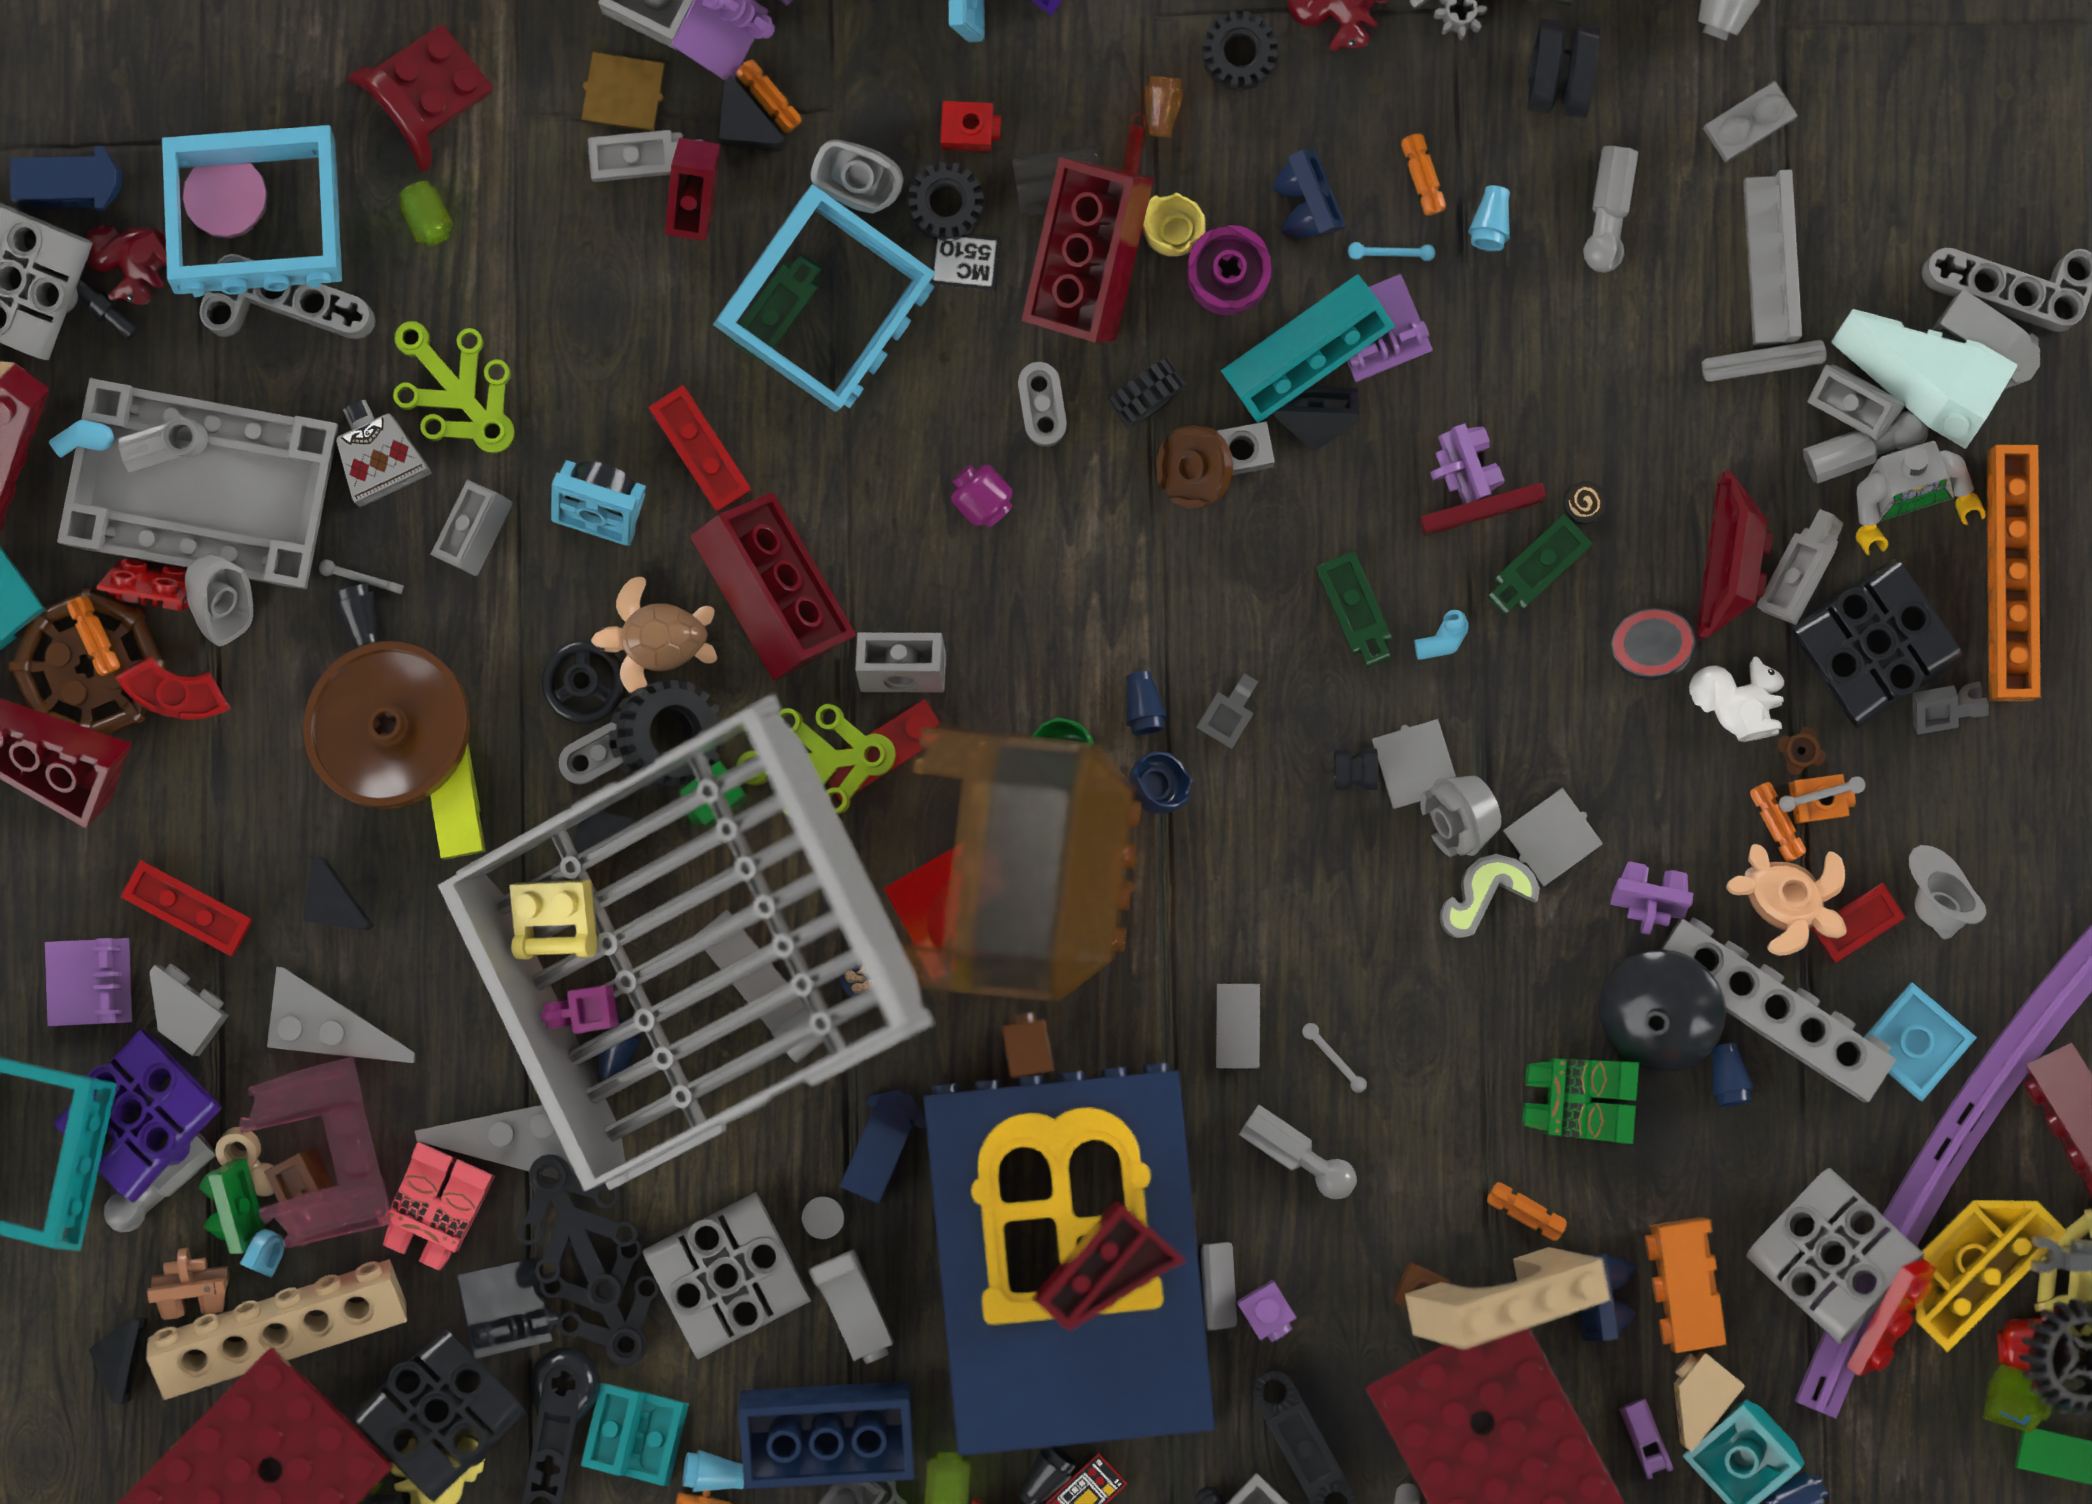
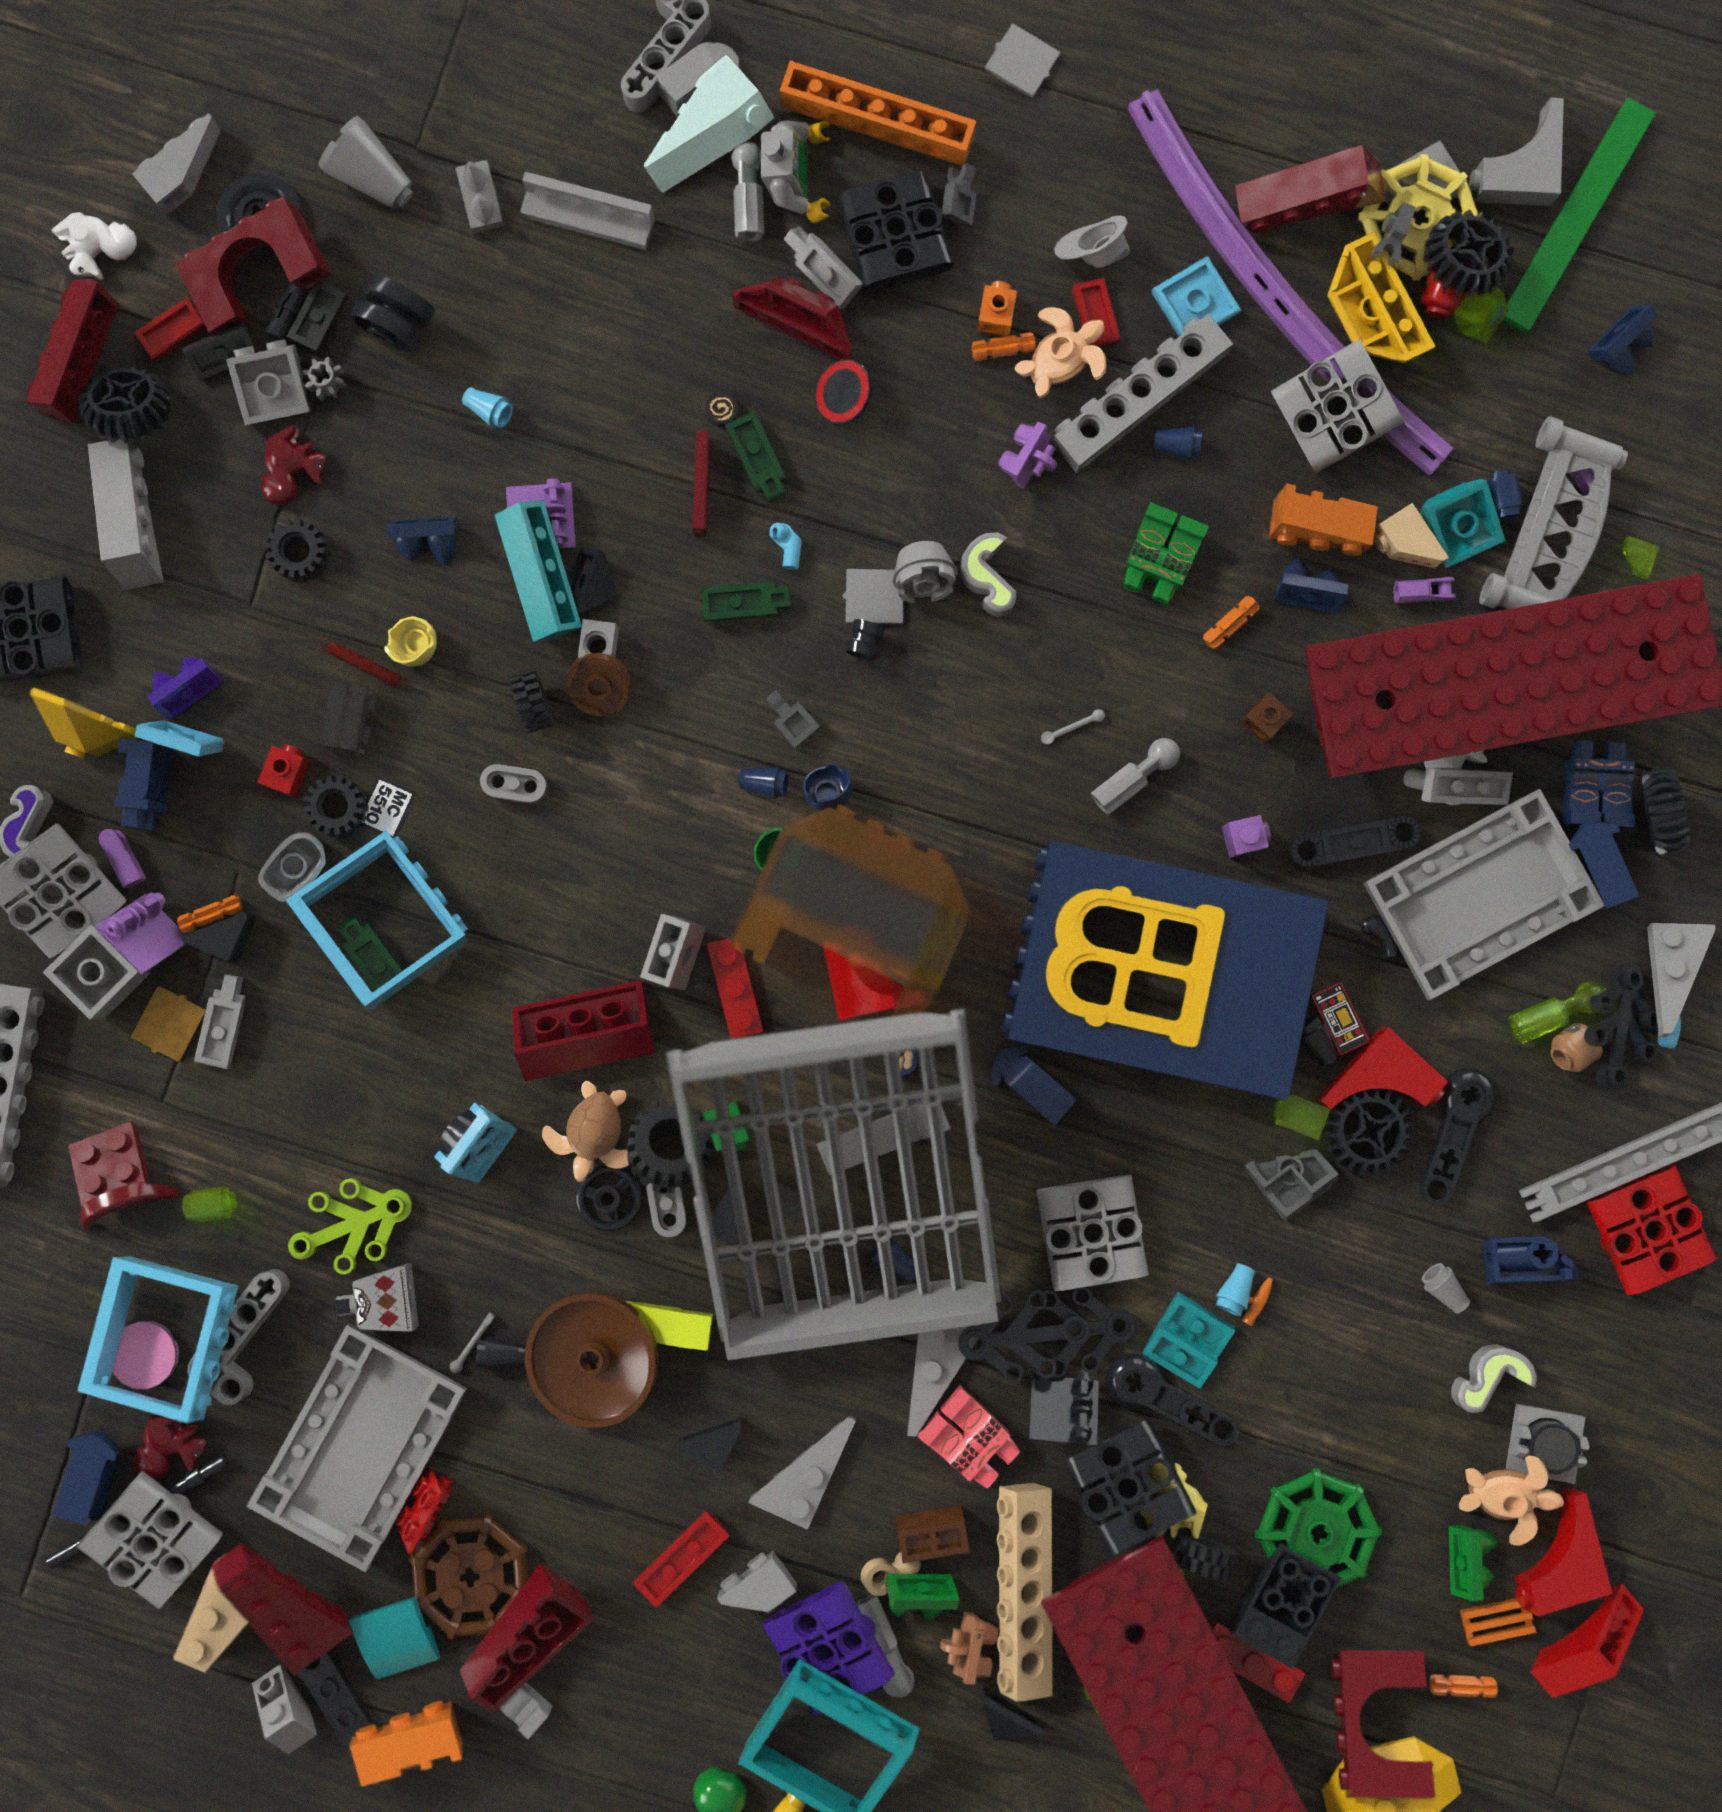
camera: 80 degrees left, 0 degrees up
medium lavender hinge [45,938,132,1026] -> none
medium azure arm [49,420,114,458] -> none
orange axle [67,595,120,676] -> none
red tile [114,656,231,720] -> none
light grey piece [118,417,208,474] -> none
light grey piece [185,554,253,646] -> none
clear pink wedge [239,1057,391,1248] -> none
medium azure tile [240,1229,284,1277] -> none
light grey slope [430,480,512,576] -> none
light yellow plate [509,880,597,960] -> none
magenta plate [540,985,619,1034] -> none
red plate [648,385,752,514] -> none
dark red brick [665,138,720,241] -> none
lime plant [736,704,896,815] -> none
dark blue slope [738,1381,914,1489] -> none
light grey tile [802,1196,845,1239] -> none
light grey arch [810,1249,894,1364] -> none
magenta head [951,465,1013,528] -> none
reddish brown arch [1002,1013,1054,1078] -> none
dark red slope [1021,157,1154,343] -> none
dark red wedge [1031,1200,1187,1331] -> none
clear orange cone [1144,76,1185,138] -> none
magenta brick [1187,225,1272,316] -> none
light grey slope [1200,1242,1237,1330] -> none
light grey slope [1216,984,1260,1068] -> none
medium azure hinge [1348,242,1435,261] -> none
orange axle [1401,134,1446,215] -> none
tan arch [1405,1247,1610,1349] -> none
medium lavender hips [1430,423,1504,504] -> none
light grey piece [1503,788,1603,887] -> none
light grey piece [1583,146,1638,273] -> none
black dish [1599,949,1726,1071] -> none
white animal [1689,657,1784,742] -> none
light grey axle [1702,340,1826,382] -> none
reddish brown plate [1777,727,1826,775] -> none
light grey hinge [1779,776,1866,812] -> none
light grey slope [1807,365,1905,441] -> none
red plate [1847,1258,1937,1376] -> none

